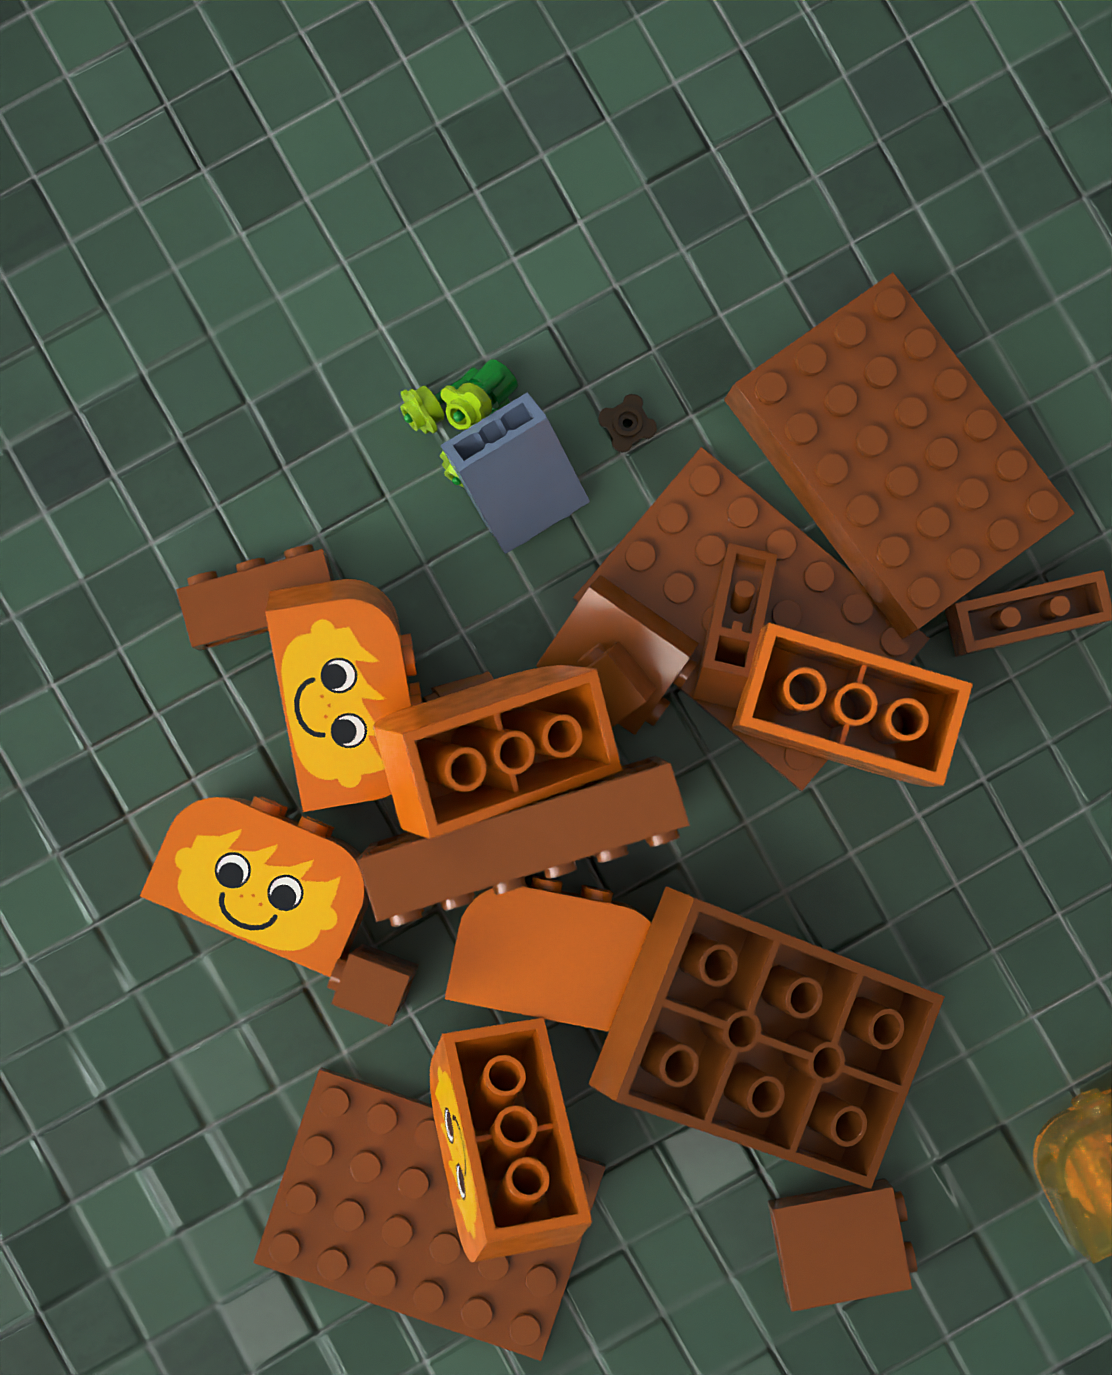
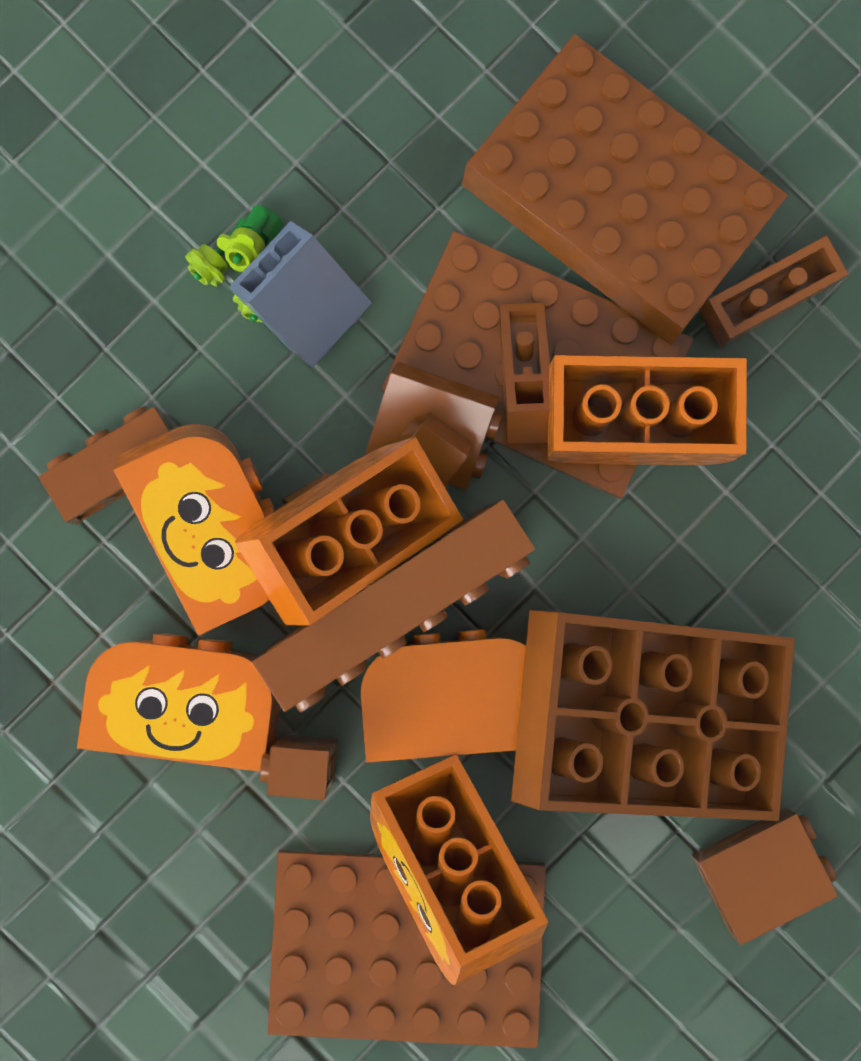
camera: 10 degrees left, 0 degrees up
dark brown plate [598,394,657,453] -> none

